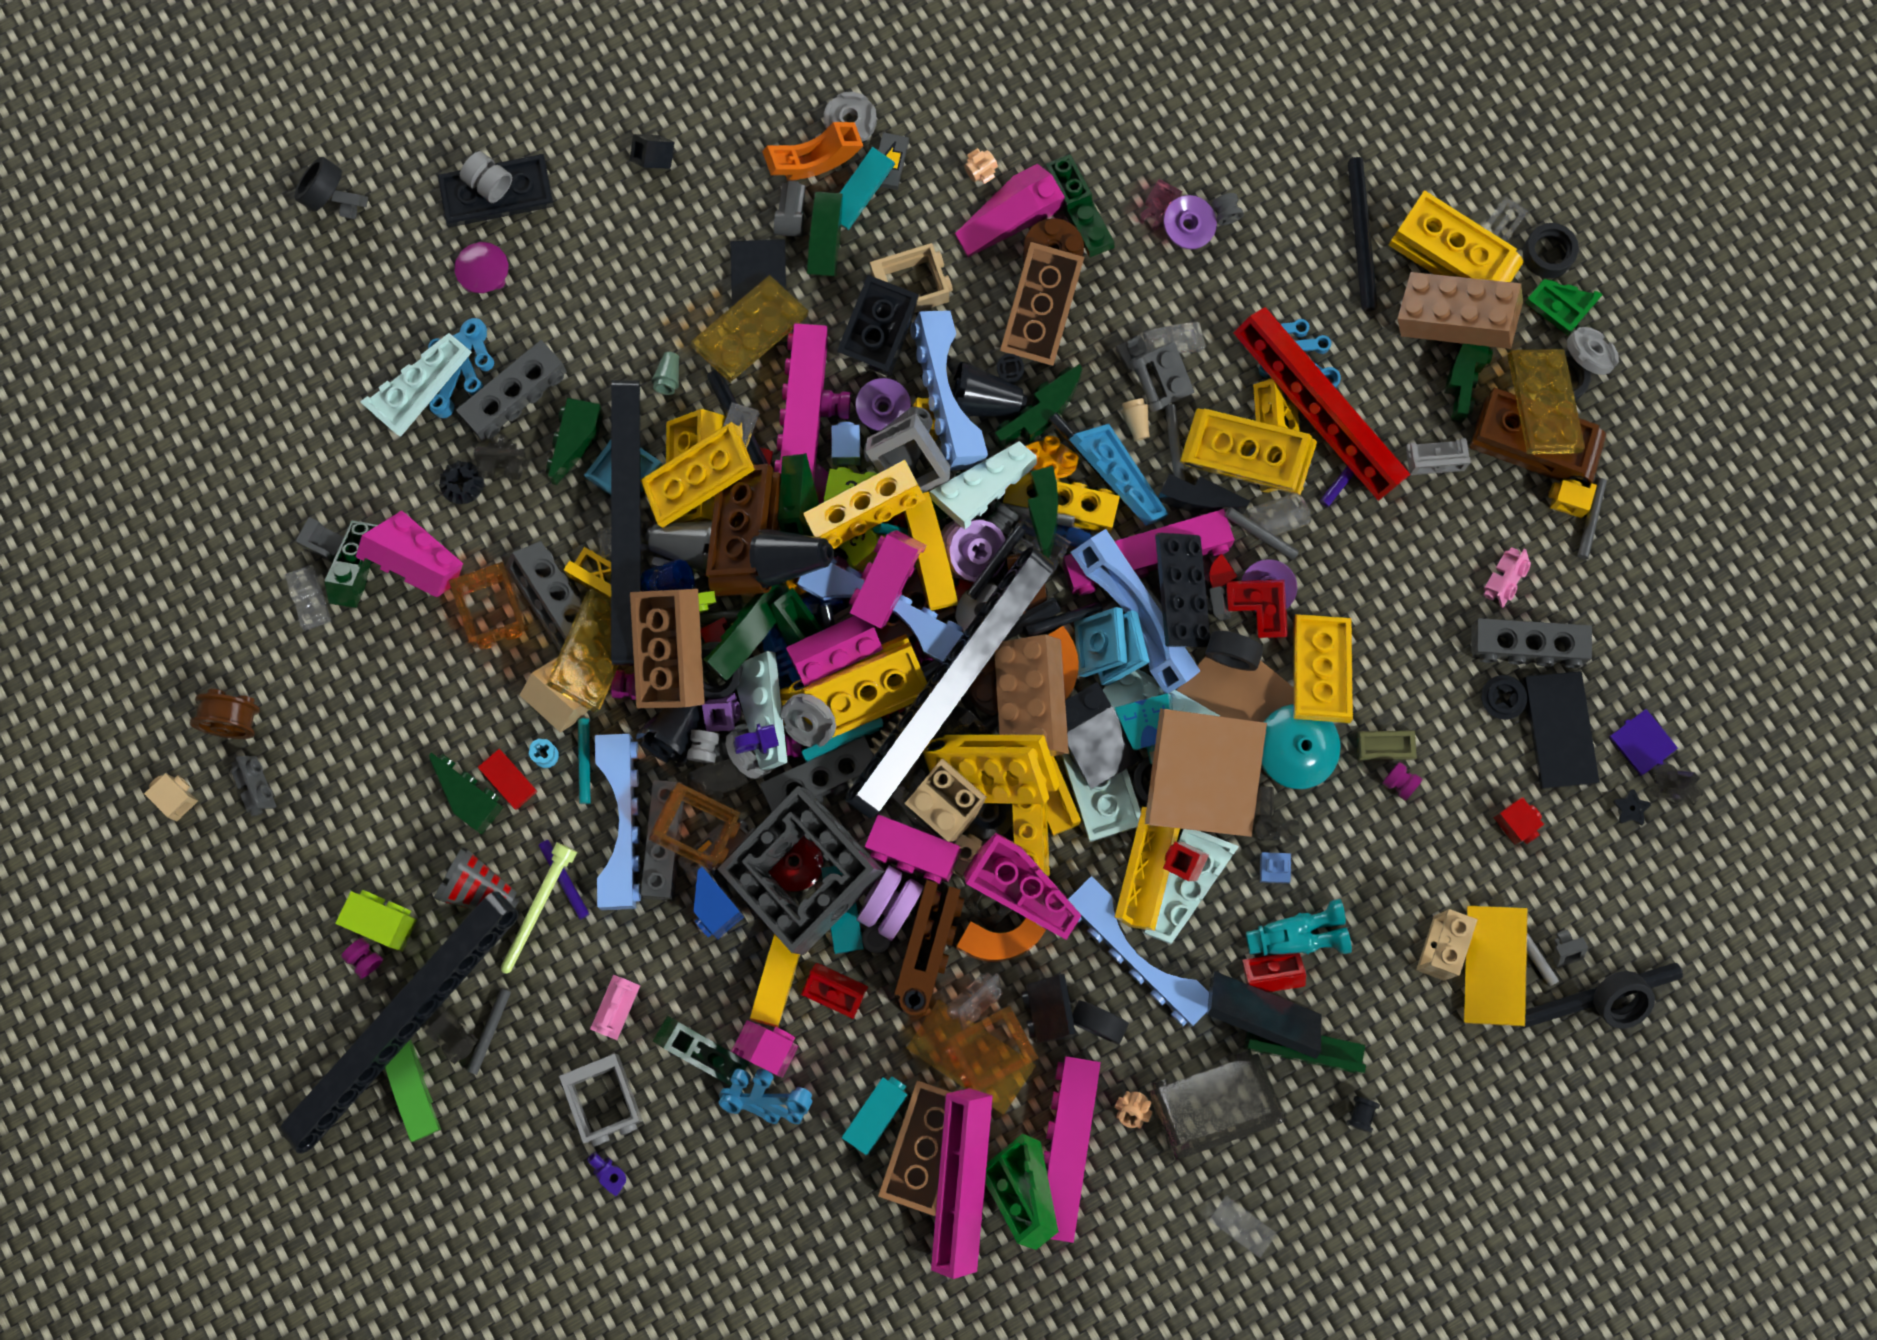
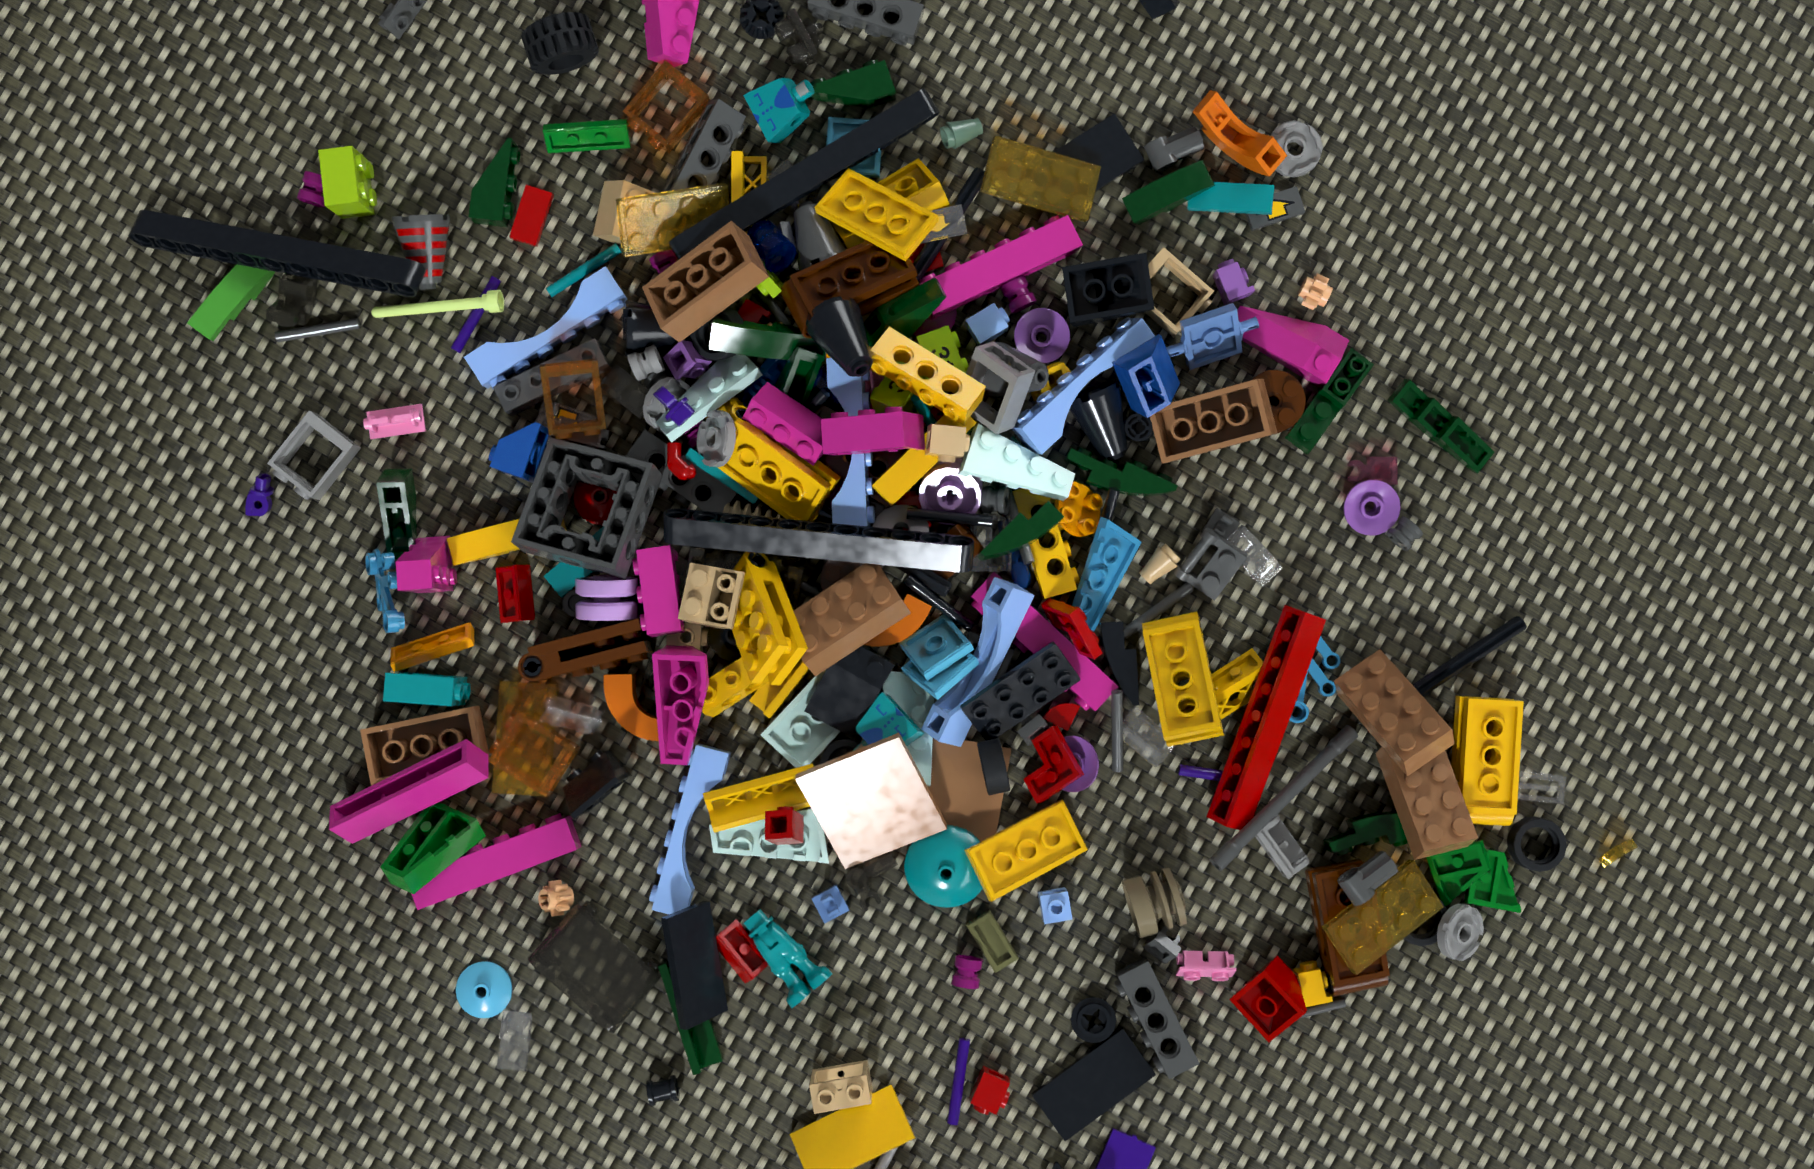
camera: 60 degrees right, 10 degrees up
medium azure bush [529,739,559,768] -> none
black tyre [1072,1000,1129,1044] -> none
none -> light orange tile [390,622,475,672]
none -> medium azure dish [456,961,512,1018]
none -> black tyre [521,12,599,75]
none -> green tile [543,119,631,153]
none -> red arm [667,442,696,481]
none -> teal torso [743,78,815,143]
none -> tan brick [925,424,970,463]
none -> dark purple bar [947,1038,970,1125]
none -> light blue brick [1037,887,1073,924]
none -> red plate [1041,598,1103,660]
none -> blue slope [1112,334,1180,418]
none -> dark tan wheel [1122,867,1187,938]
none -> dark grey tile [1143,926,1182,964]
none -> medium blue plate [1166,303,1259,370]
none -> dark grey piece [1209,725,1358,871]
none -> medium lavender brick [1212,259,1255,306]
none -> red slope [1229,955,1307,1042]
none -> medium nougat brick [1334,649,1455,776]
none -> dark grey piece [1337,851,1399,906]
none -> dark green slope [1387,379,1495,474]
none -> green wing [1426,840,1492,906]
none -> clear yellow tile [1599,839,1638,868]

